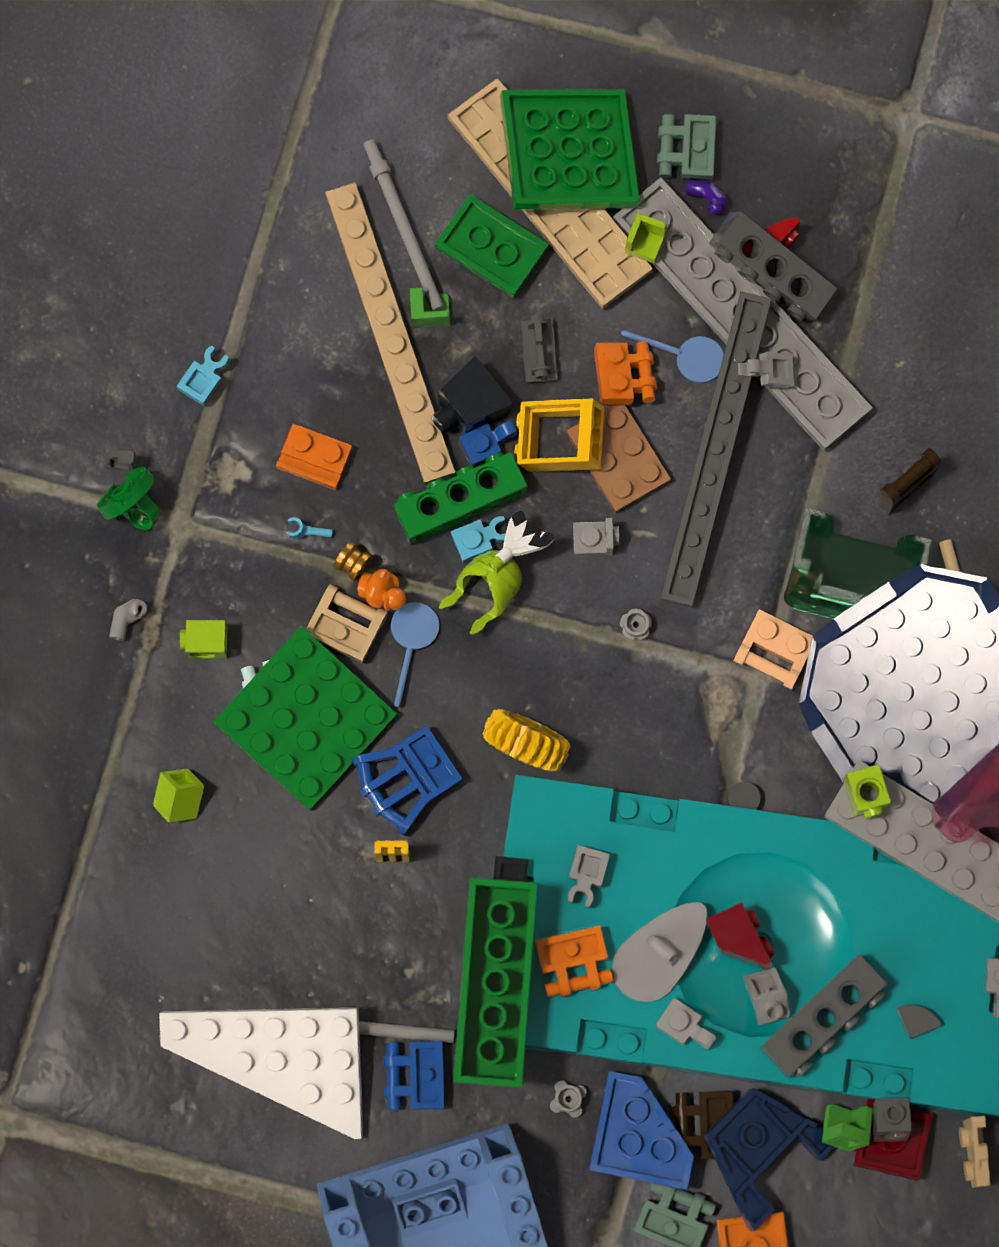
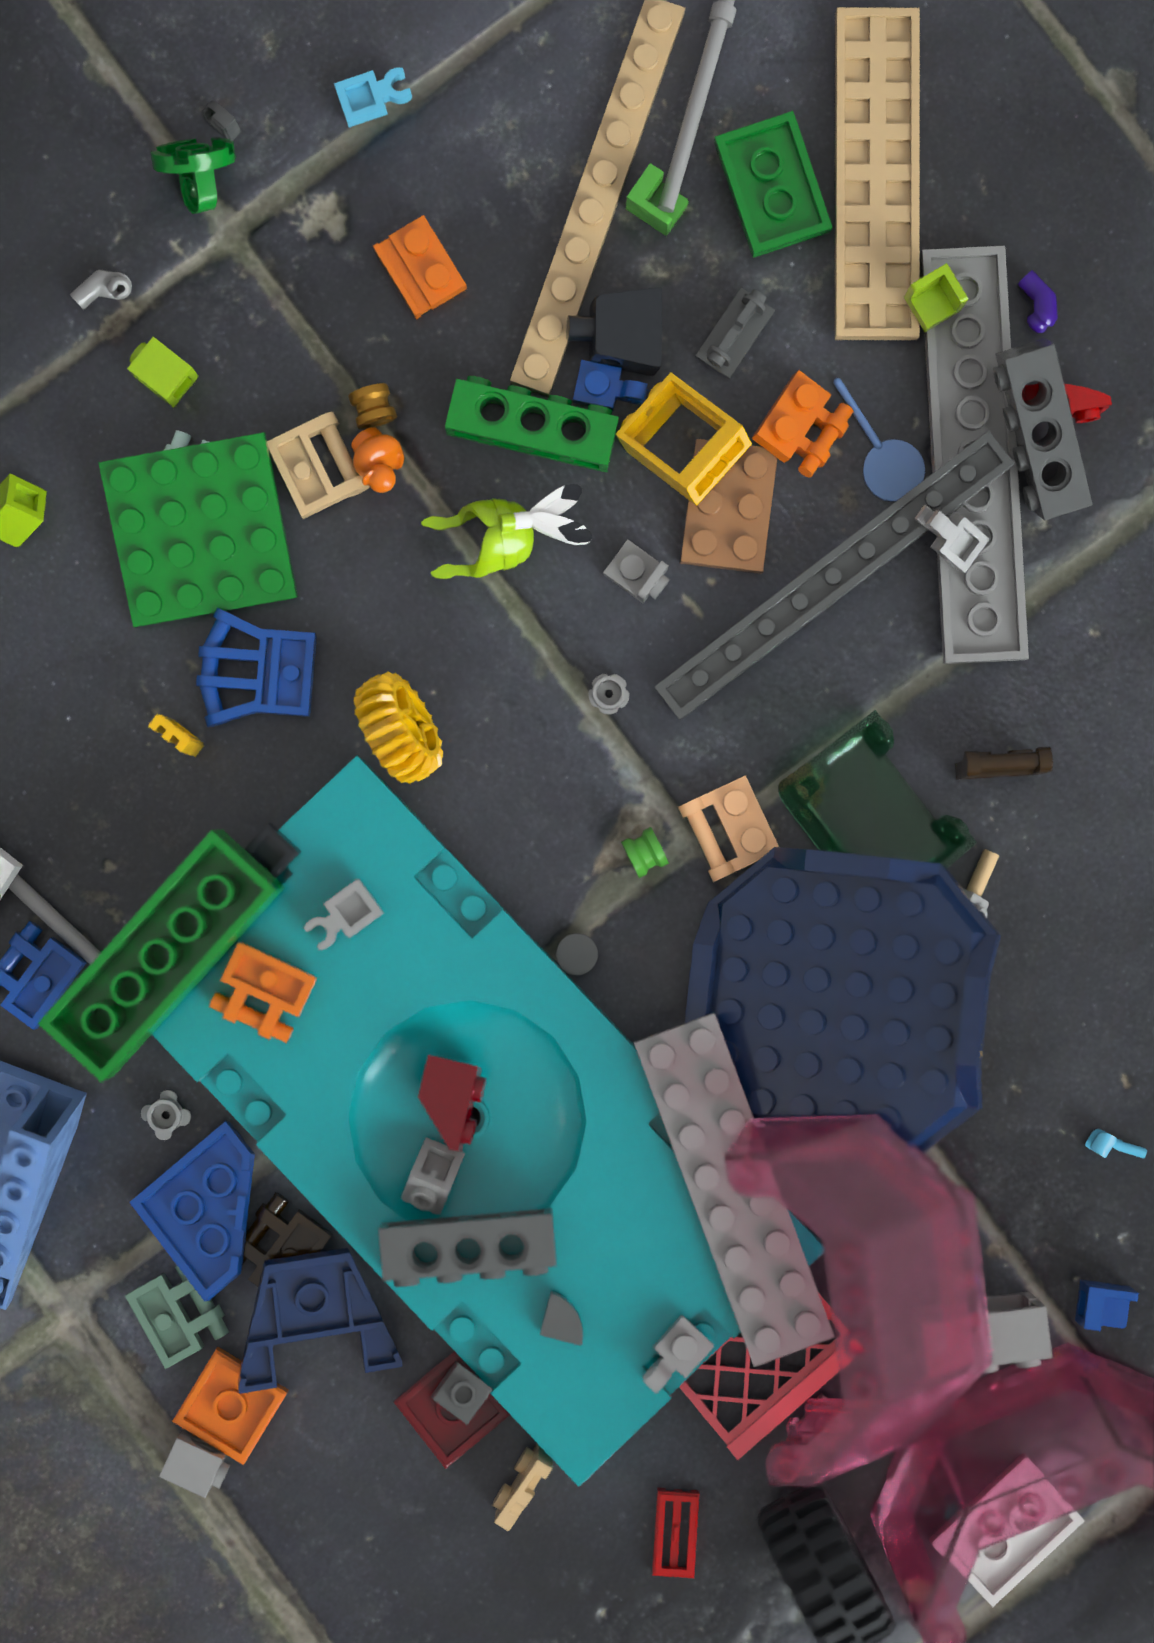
camera: 40 degrees right, 10 degrees up
medium azure hand [286,517,332,540] -> none
medium blue piece [391,602,439,707] -> none
medium azure plate [451,516,506,563] -> none
green plate [500,89,640,210] -> none
light grey shield [612,902,707,1002] -> none
light grey plate [655,998,716,1050] -> none
sand green plate [657,114,716,180] -> none
bright green panel [822,1104,873,1152] -> none
lime brick [844,764,891,819] -> none
none -> bright green wheel [621,827,669,878]

